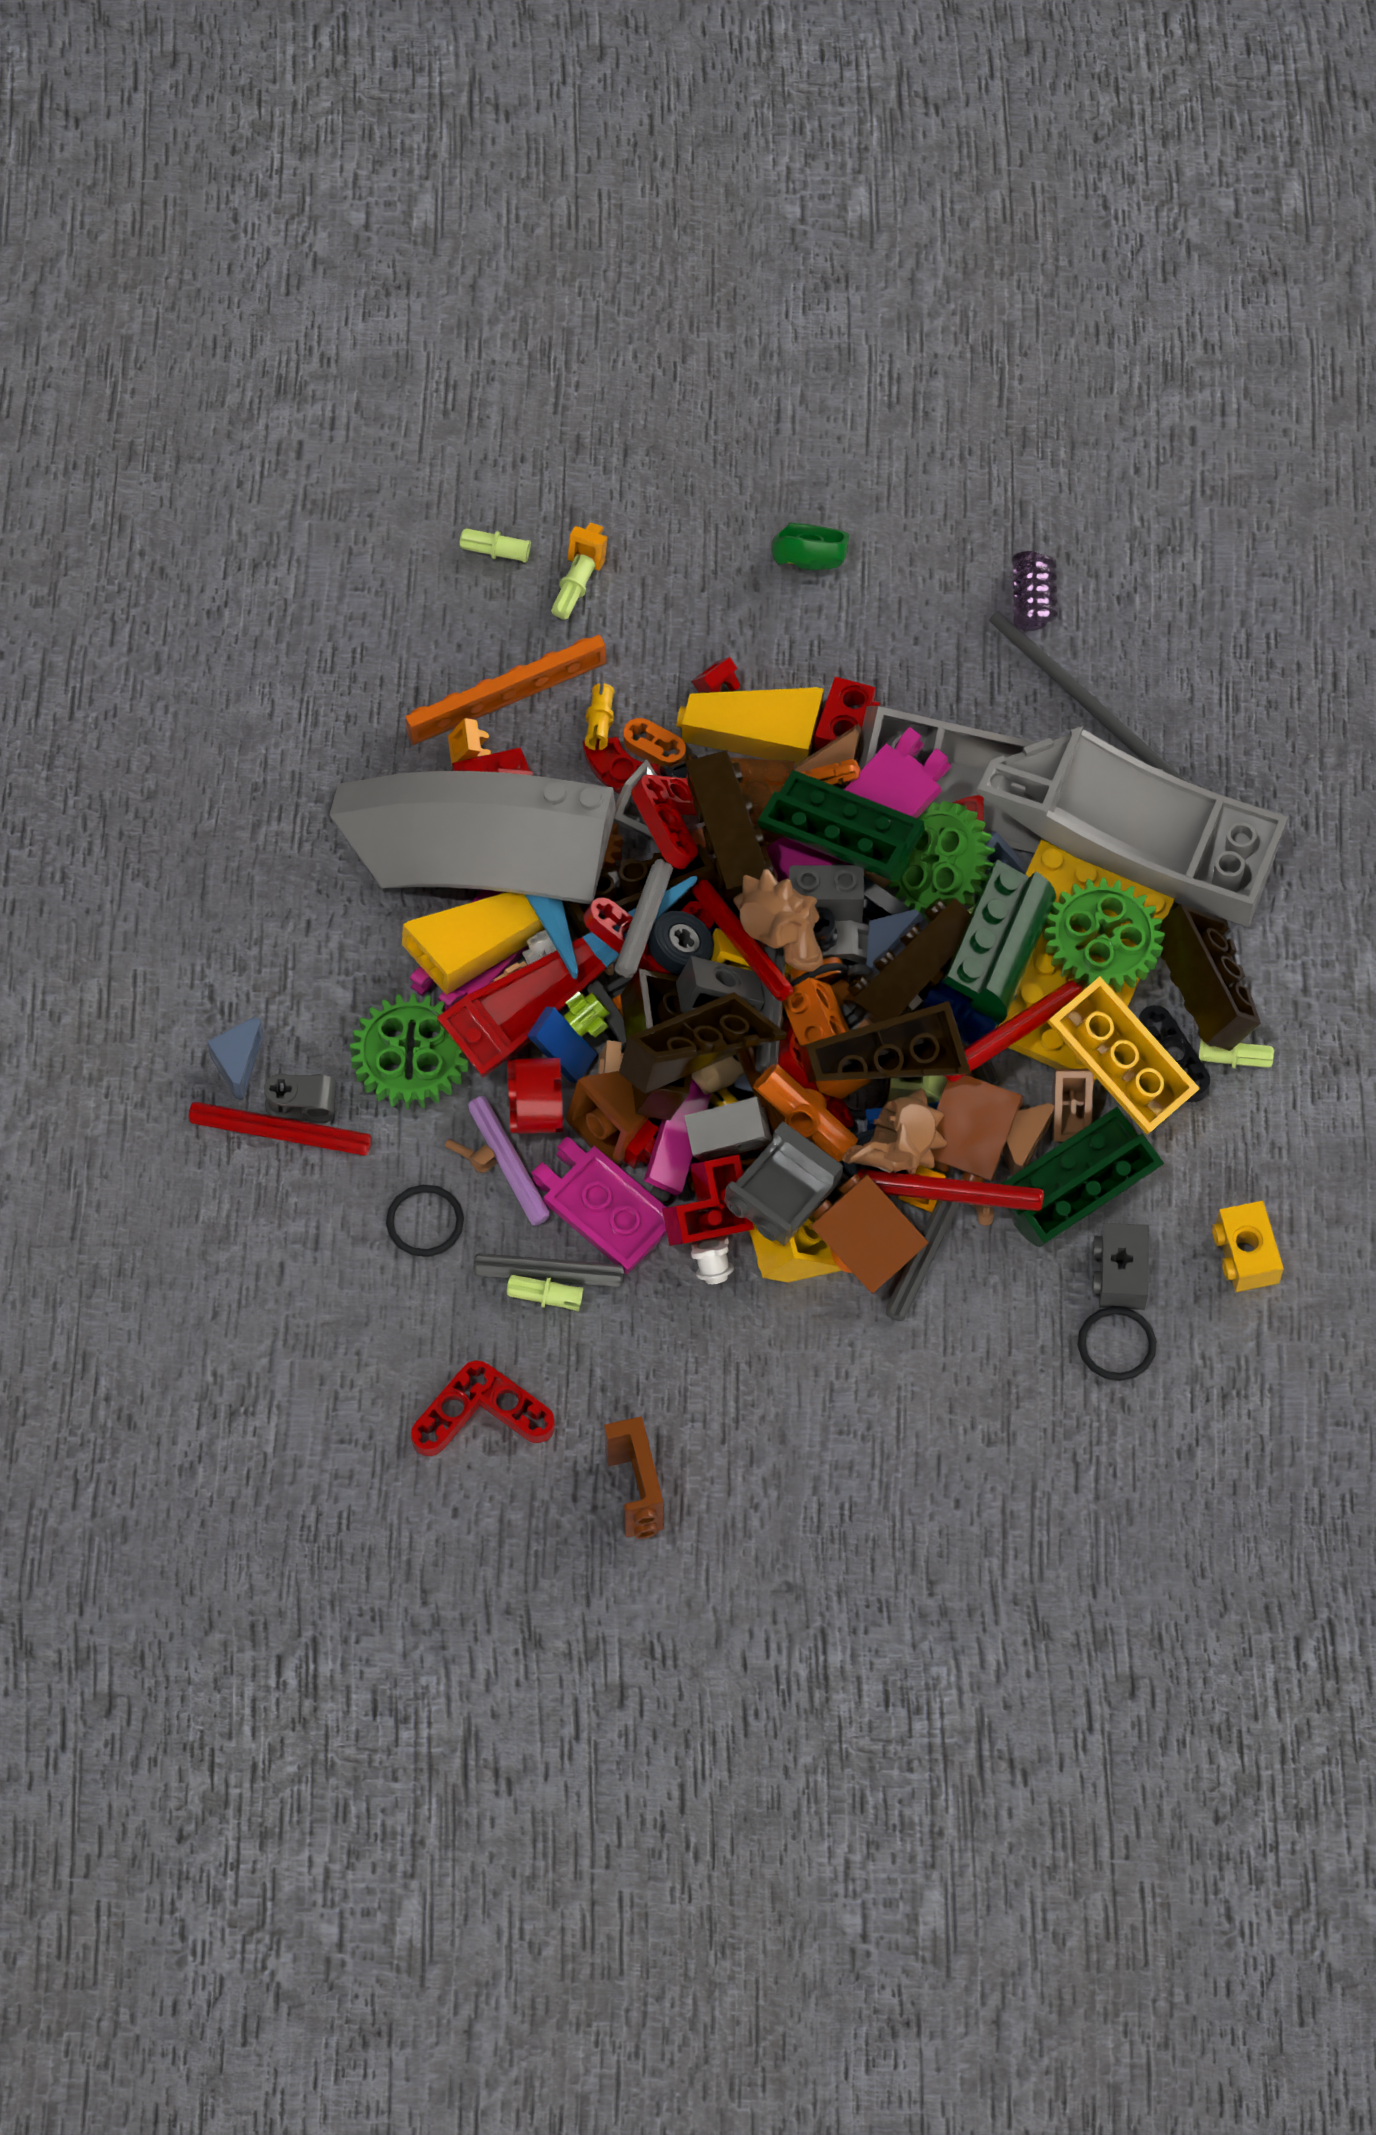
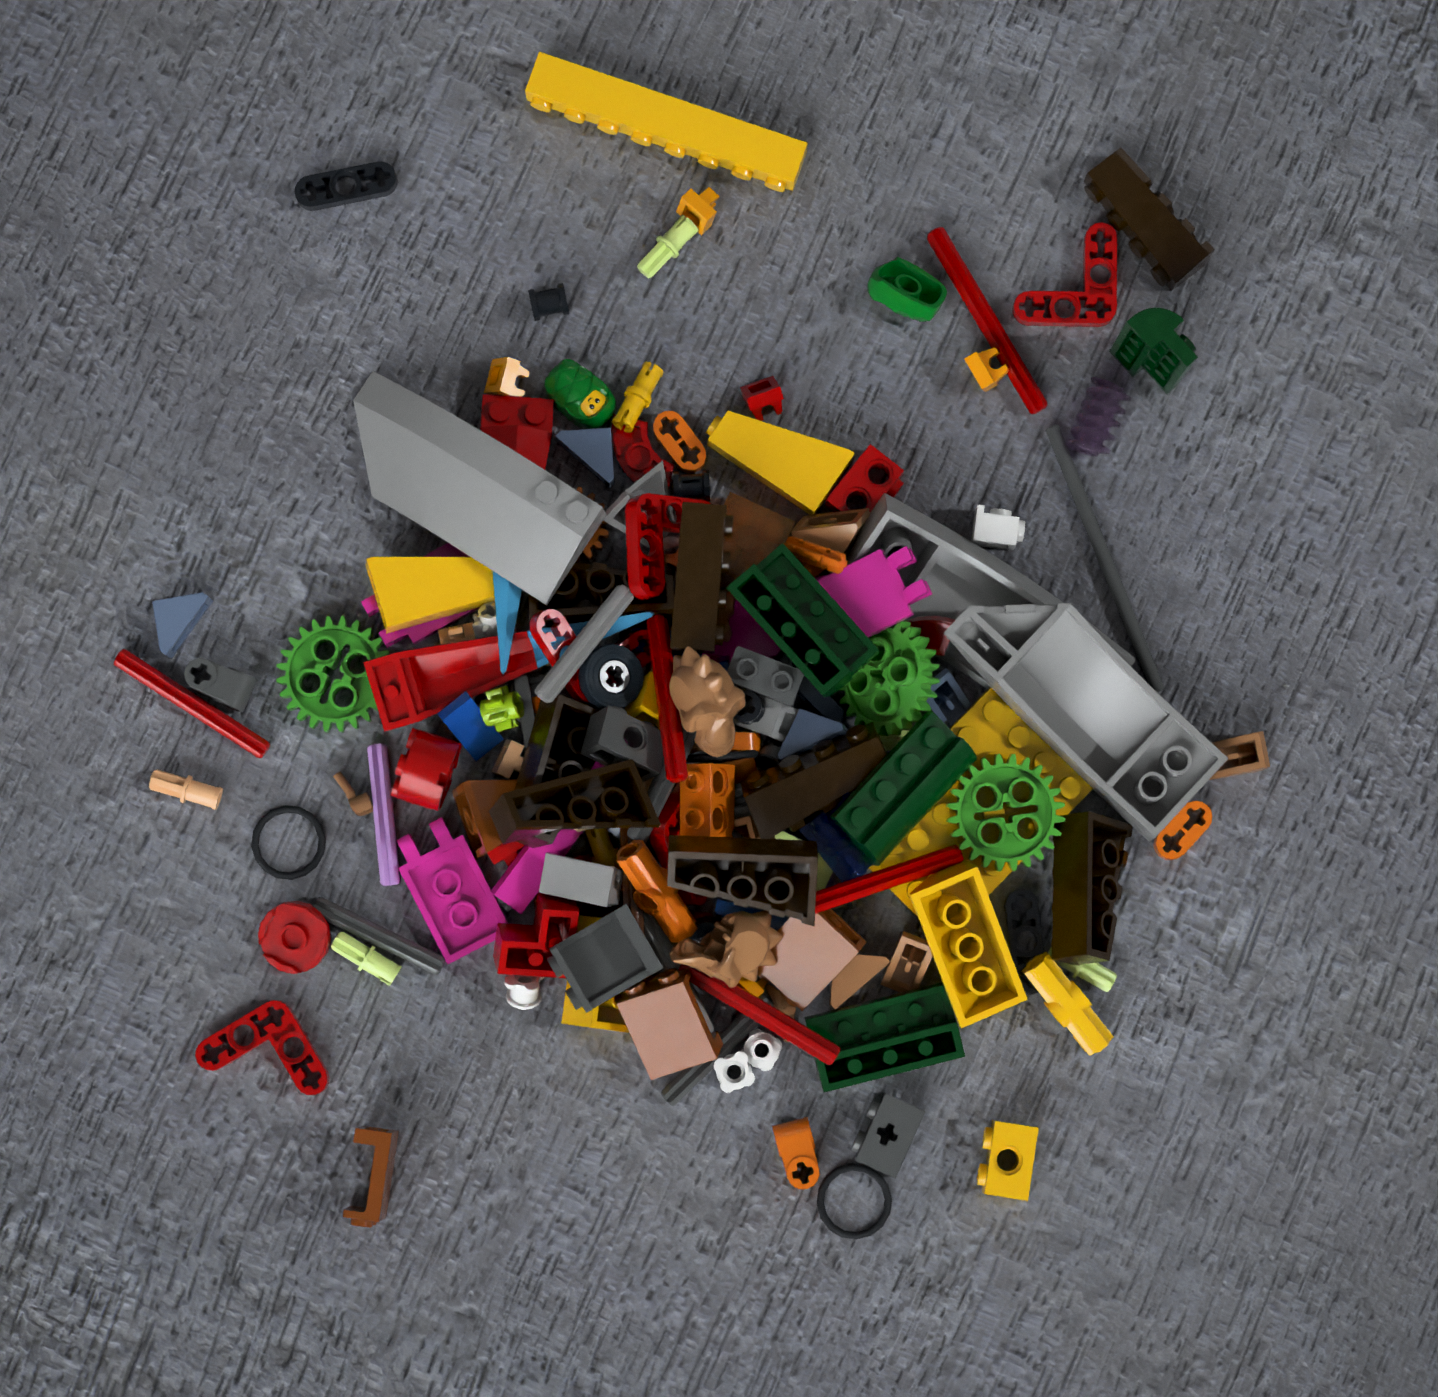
camera: 20 degrees right, 20 degrees up
orange plate [405,634,606,745] -> none
yellowish green axle [460,528,531,563] -> none
none -> light nougat axle [149,769,223,810]
none -> red tile [258,901,331,974]
none -> black beam [295,161,398,211]
none -> yellow brick [525,51,808,192]
none -> black bush [528,283,569,321]
none -> green piece [544,359,616,429]
none -> sand blue slope [555,428,615,488]
none -> white brick [714,1051,755,1093]
none -> white brick [741,1029,782,1071]
none -> orange piece [772,1117,820,1189]
none -> red axle [927,227,1047,415]
none -> light orange tile [964,348,1009,392]
none -> white brick [971,505,1025,551]
none -> red beam [1012,222,1117,327]
none -> yellow piece [1022,952,1114,1056]
none -> dark brown wedge [1084,148,1215,291]
none -> dark green brick [1109,308,1198,394]
none -> orange beam [1153,801,1212,860]
none -> medium nougat slope [1209,731,1270,780]

